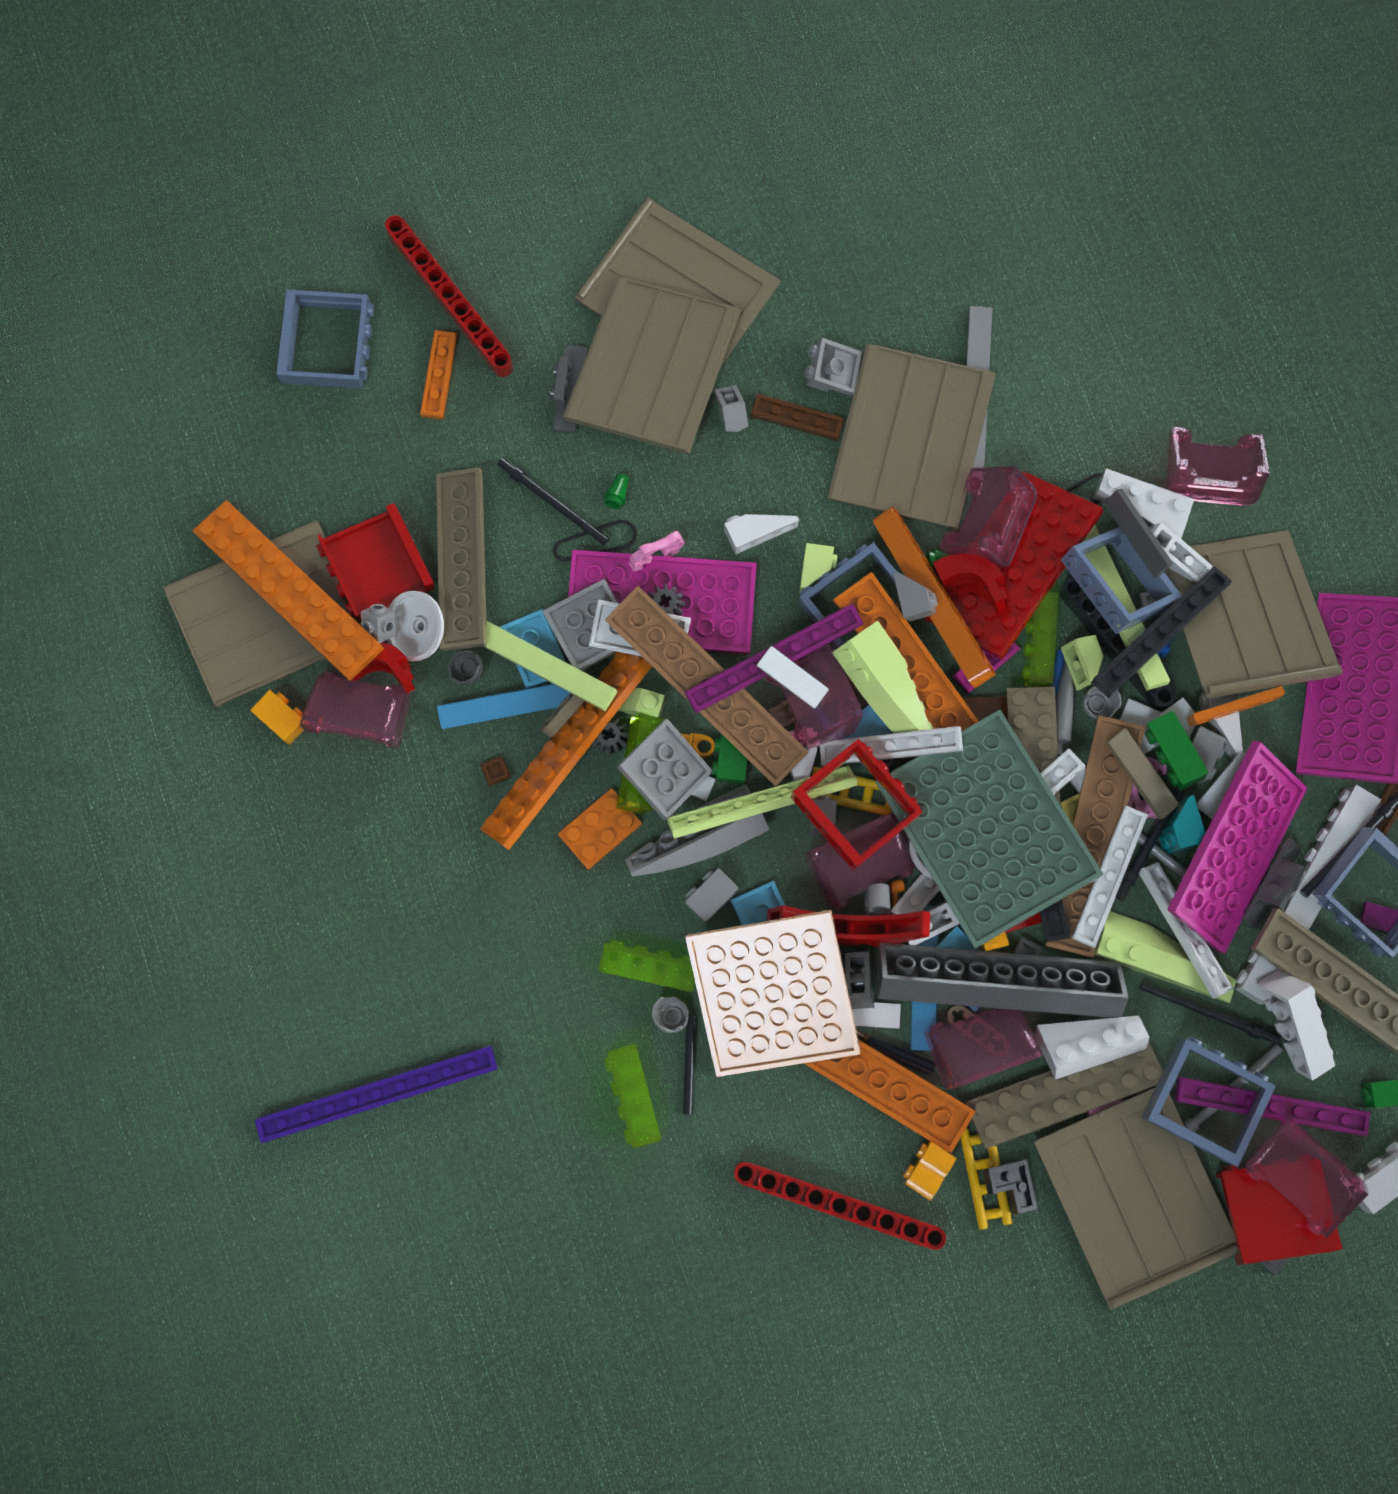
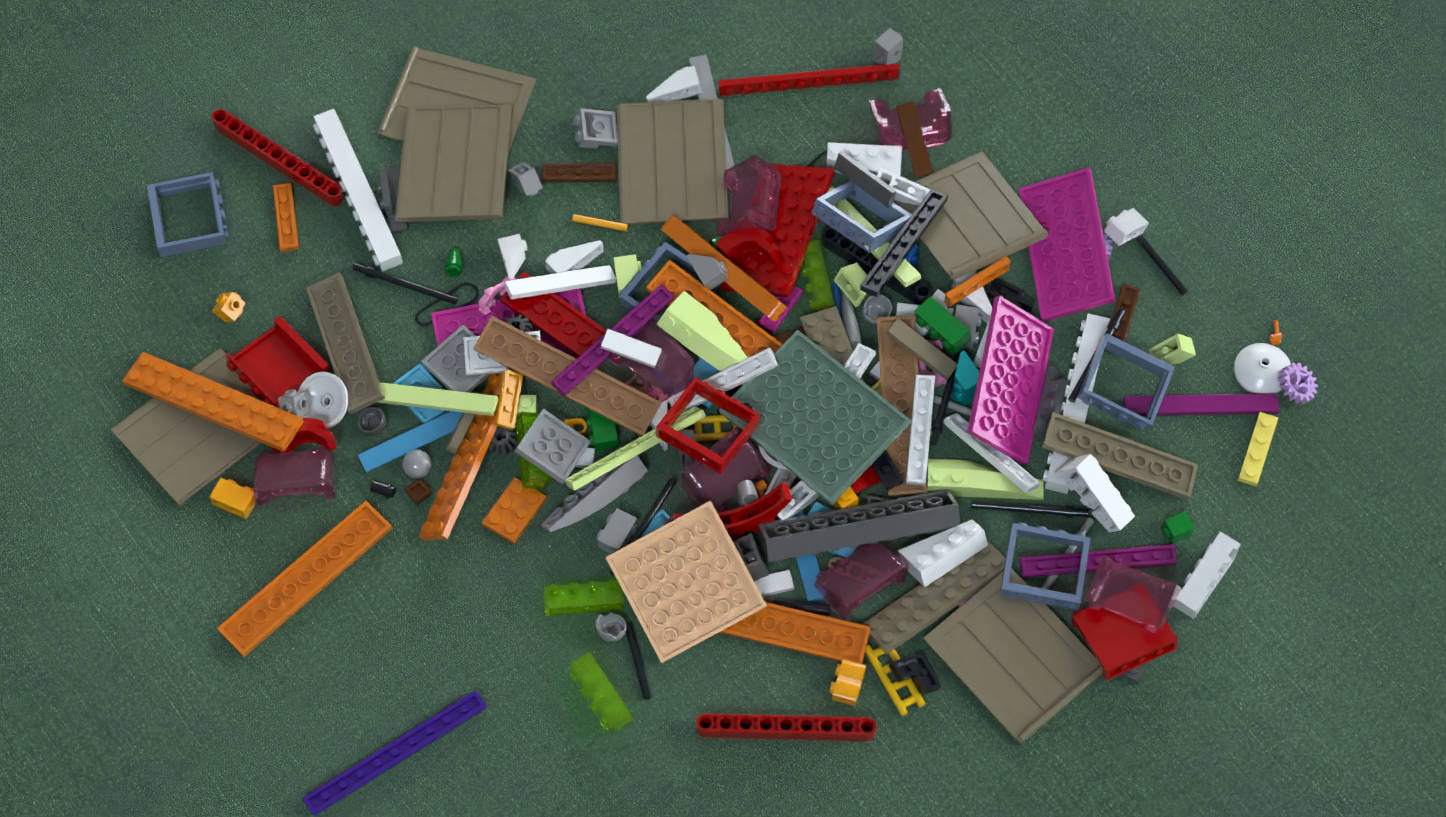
camera: 15 degrees left, 15 degrees down
none -> light orange brick [212,292,246,323]
none -> orange plate [217,501,393,657]
none -> white brick [313,109,403,271]
none -> black pin [370,480,396,499]
none -> light grey hair [402,450,431,479]
none -> light orange tile [494,369,523,430]
none -> white slope [498,234,527,279]
none -> red plate [500,272,607,357]
none -> white tile [504,265,617,299]
none -> light orange bar [572,214,628,232]
none -> black bar [609,479,676,577]
none -> white slope [646,66,702,102]
none -> red plate [718,63,900,96]
none -> light grey brick [874,28,903,65]
none -> reddish brown tile [896,101,933,177]
none -> black hinge [984,278,1035,312]

